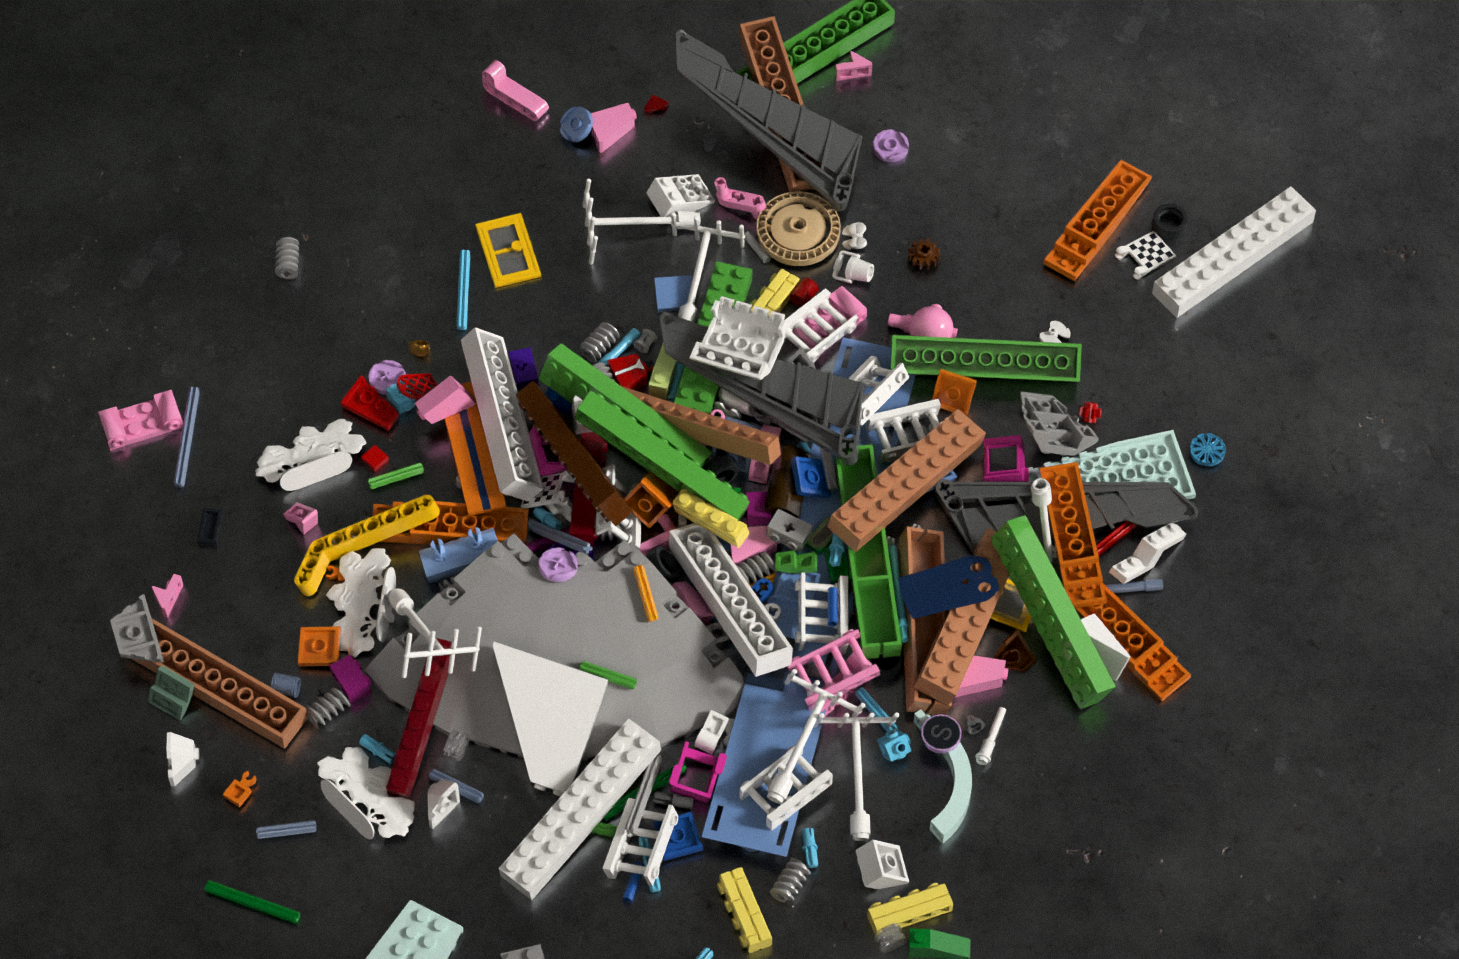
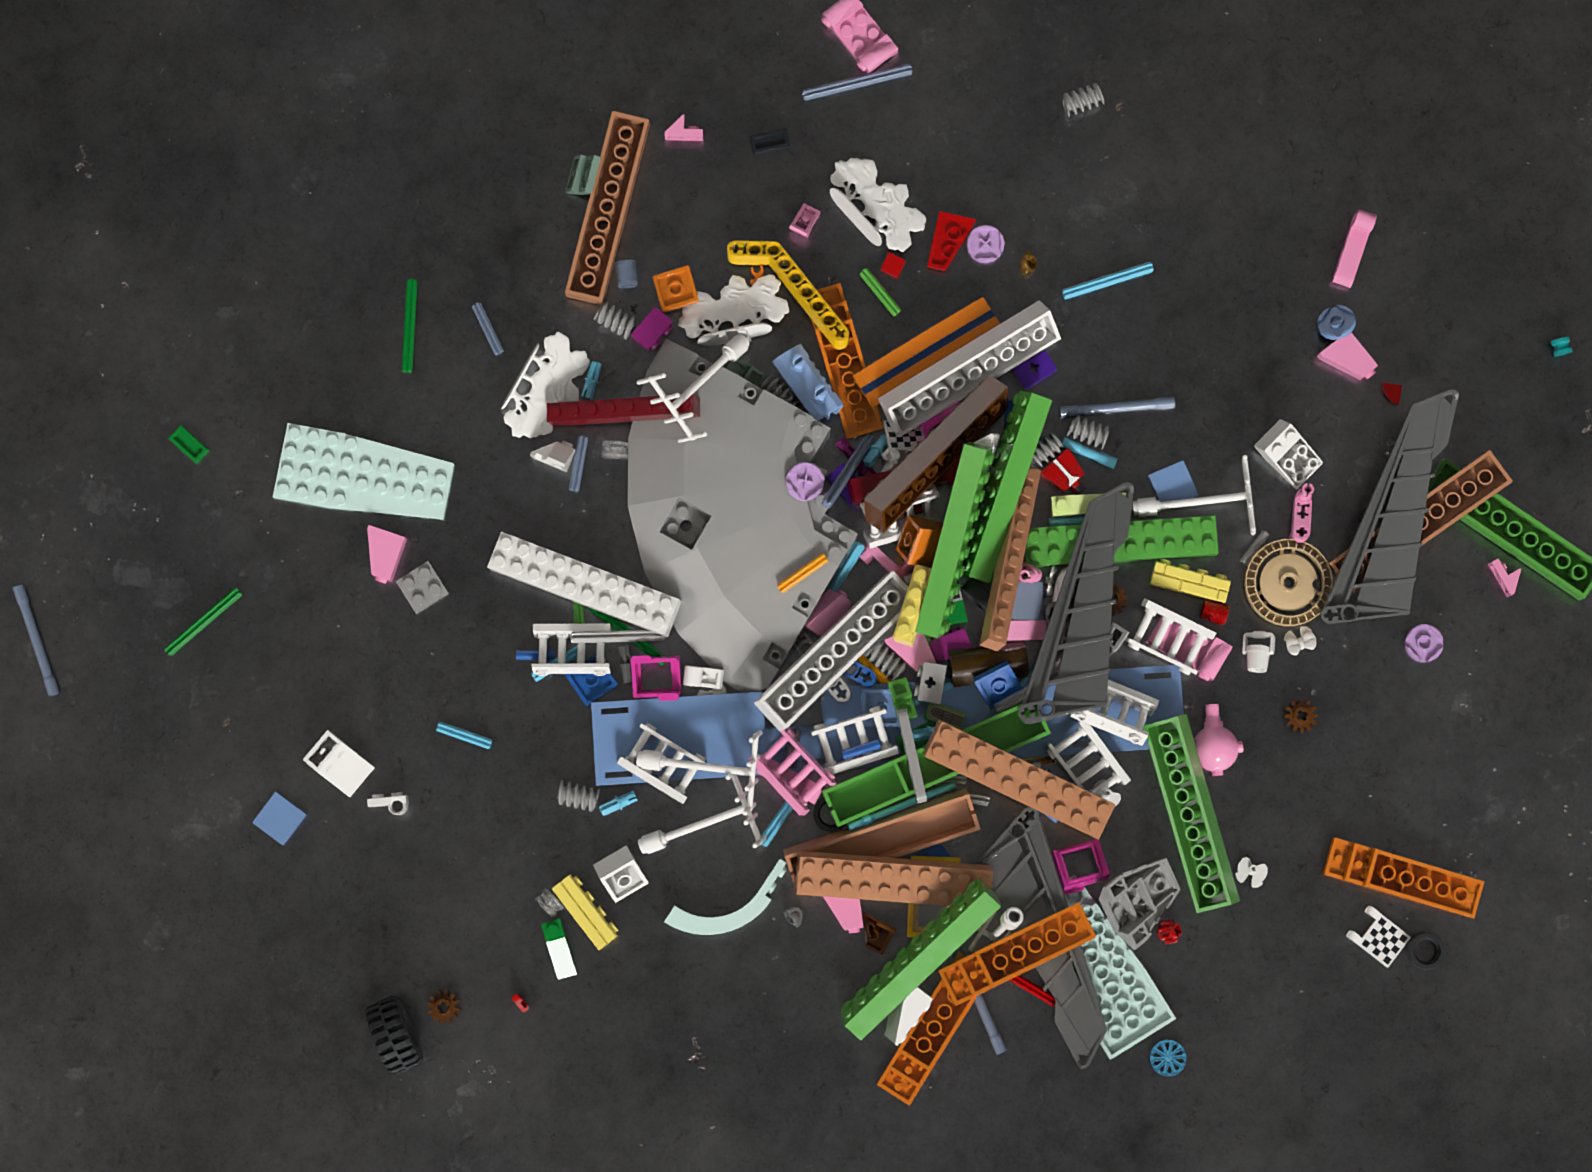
camera: 75 degrees right, 25 degrees up
light grey wing [110,594,164,663] -> none
white slope [166,732,199,786] -> none
orange plate [223,771,256,808] -> none
medium azure brick [386,380,416,414] -> none
red window [396,373,438,400] -> none
bright pink slope [415,375,476,424] -> none
yellow door [475,213,542,288] -> none
white slope [493,642,609,797] -> none
bright green axle [579,661,637,690] -> none
white piece [582,179,700,265] -> none
light grey bush [633,329,657,353] -> none
black tyre [645,546,680,582] -> none
white slope [689,296,787,380] -> none
light yellow brick [717,867,772,953] -> none
medium azure brick [877,729,912,762] -> none
dark blue piece [898,556,999,619] -> none
black tile [921,714,961,754] -> none
orange plate [932,369,977,416] -> none
white pin [975,707,1006,765] -> none
white bracket [1109,523,1186,584] -> none
white brick [1152,187,1316,318] -> none
none -> light grey beam [896,708,927,804]
none -> sand blue piece [1060,396,1175,418]

